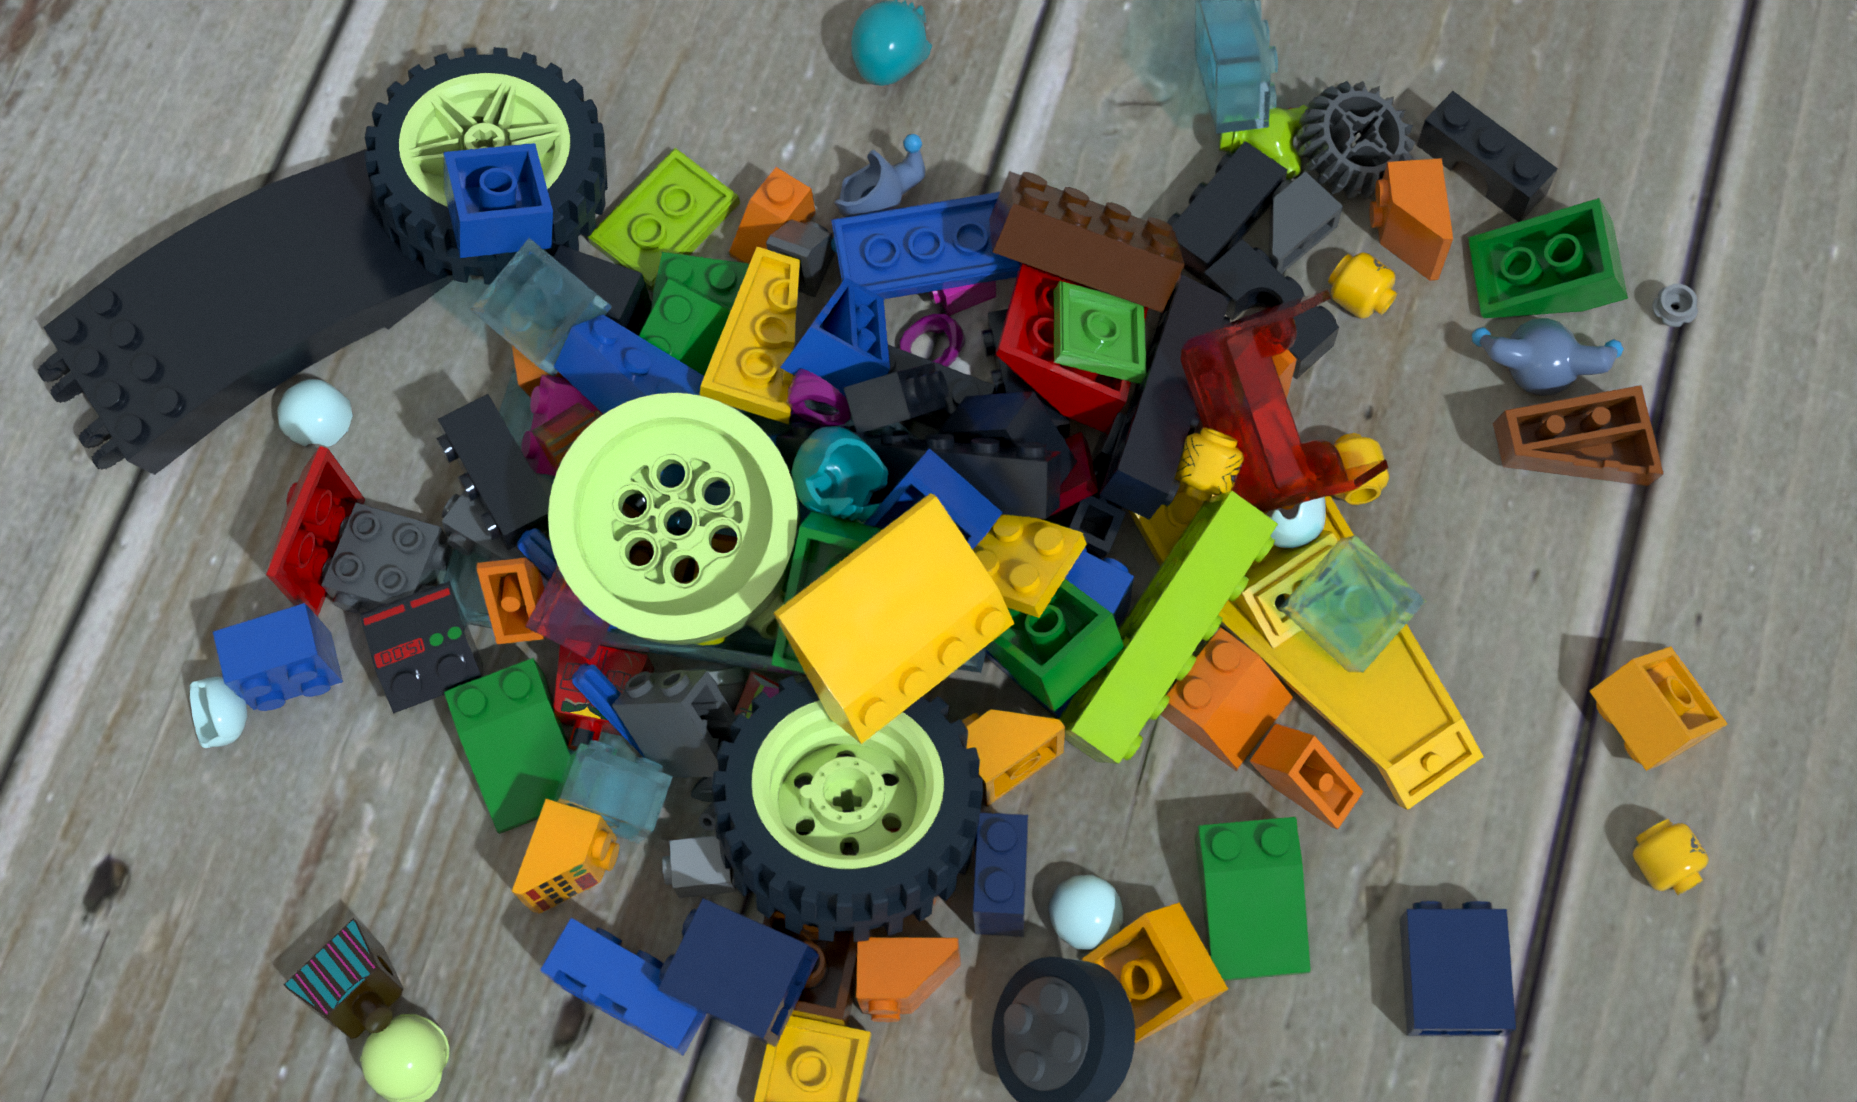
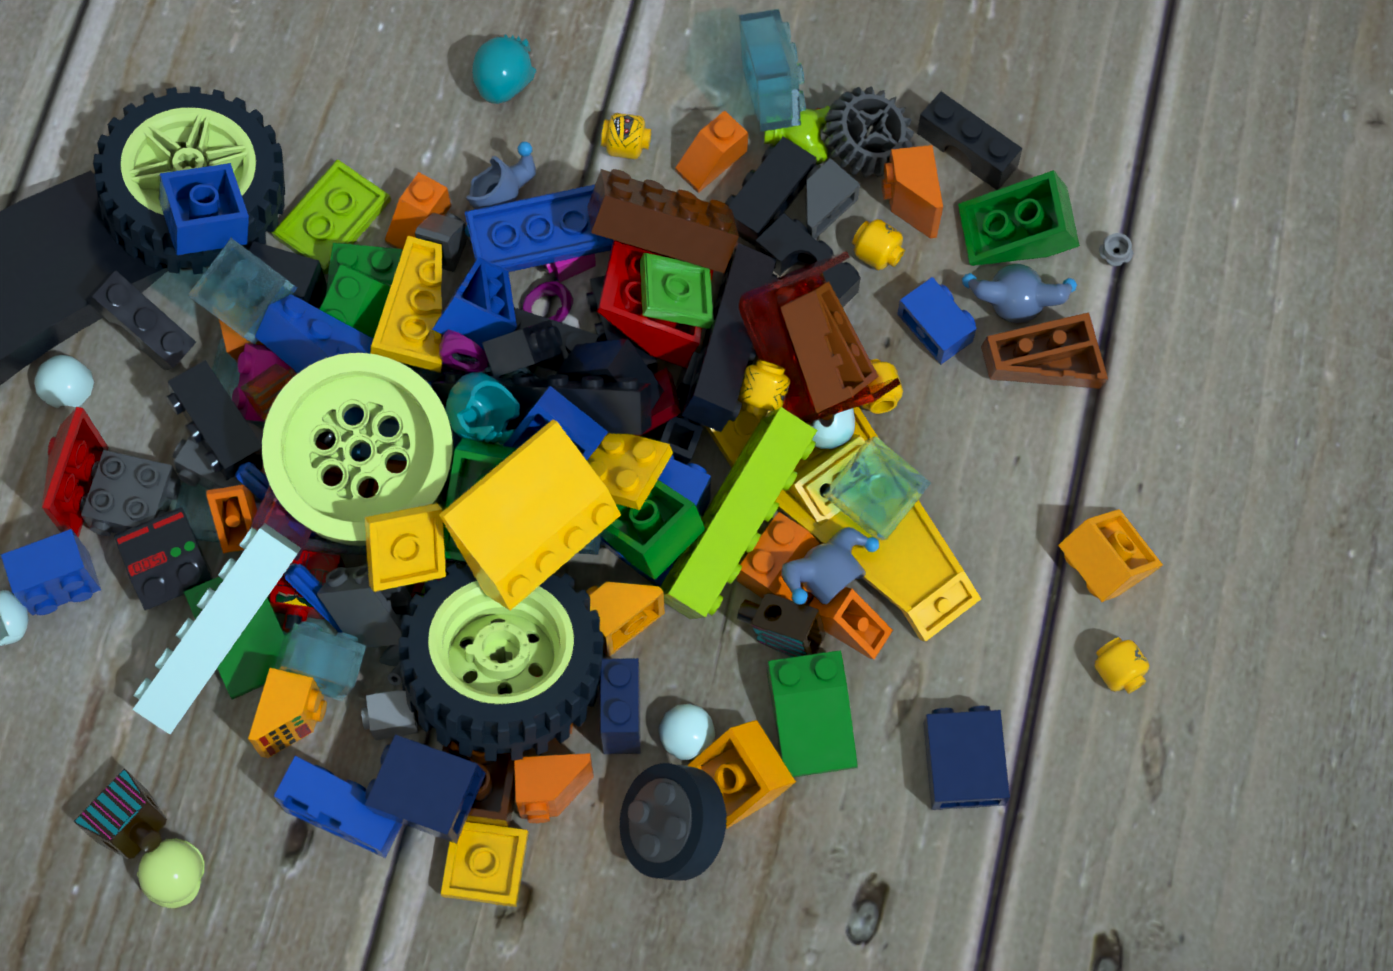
camera: 10 degrees left, 0 degrees up
none -> black arch [85,270,196,370]
none -> light aqua brick [133,523,301,734]
none -> yellow plate [365,503,446,592]
none -> yellow head [601,113,652,159]
none -> orange slope [675,110,748,193]
none -> dark brown torso [737,593,826,657]
none -> dark orange wedge [780,281,879,413]
none -> sand blue piece [781,527,879,605]
none -> blue brick [897,277,977,365]

